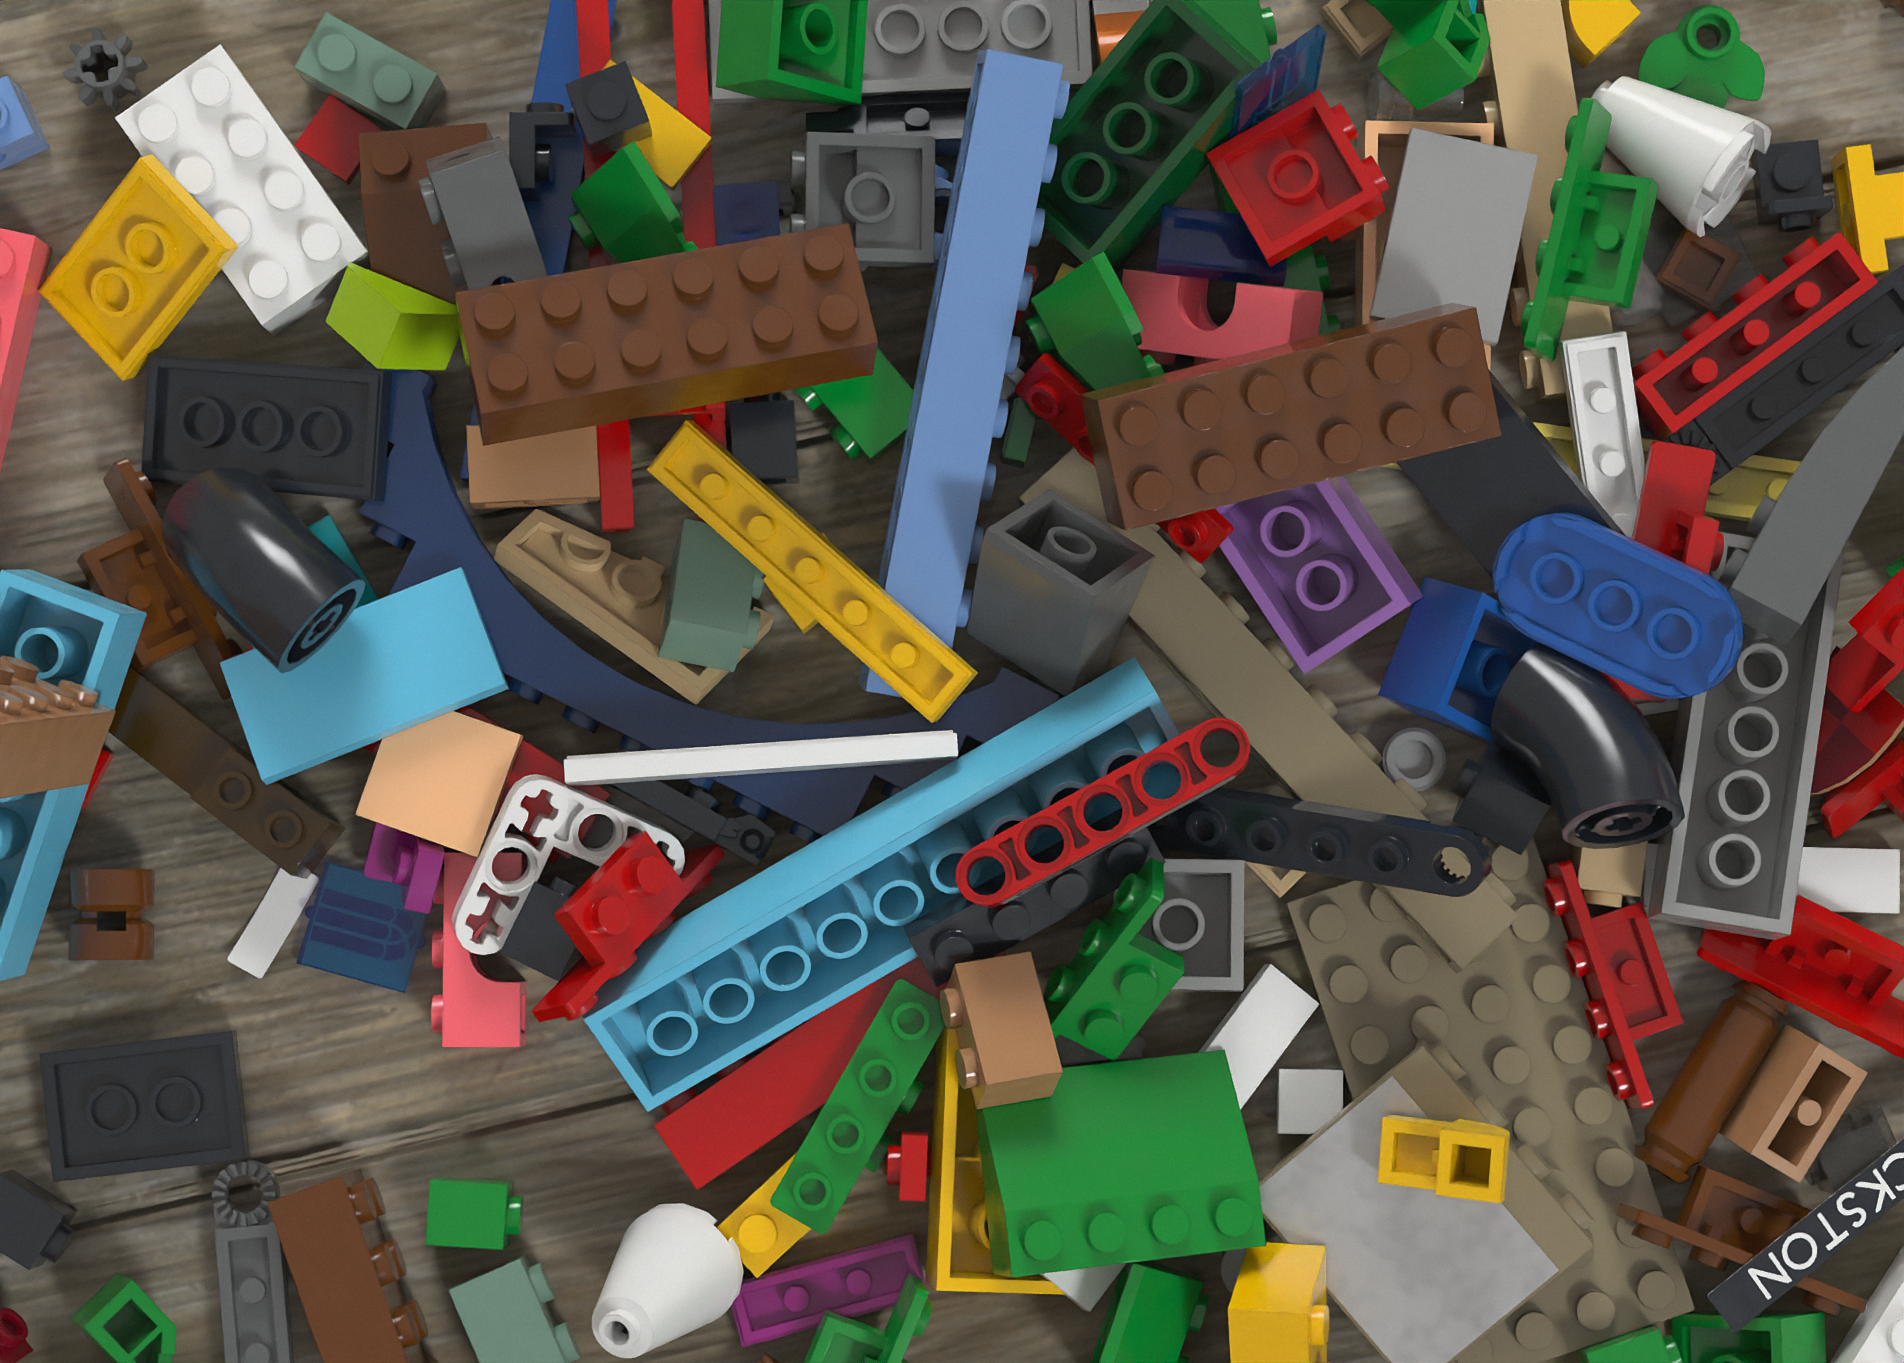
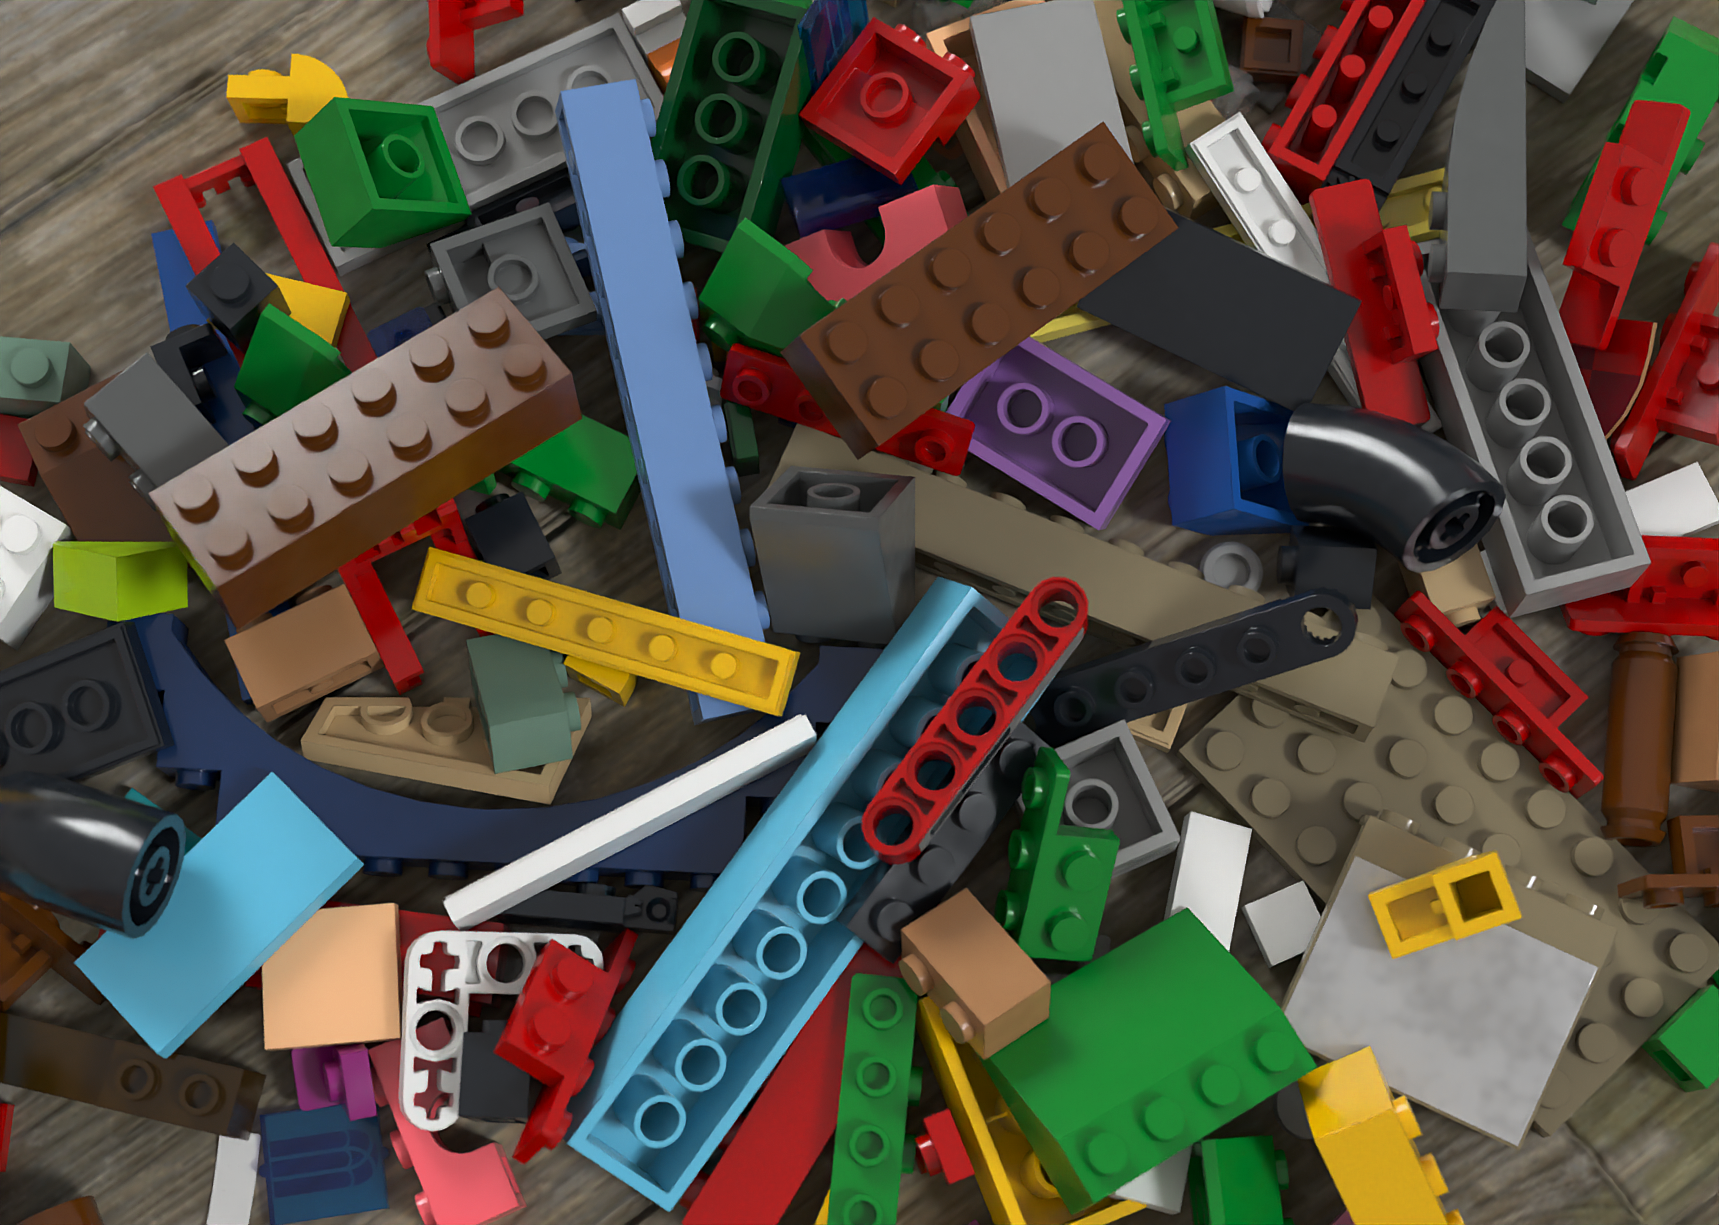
camera: 20 degrees left, 10 degrees down
blue tile [1492,513,1743,699] -> none

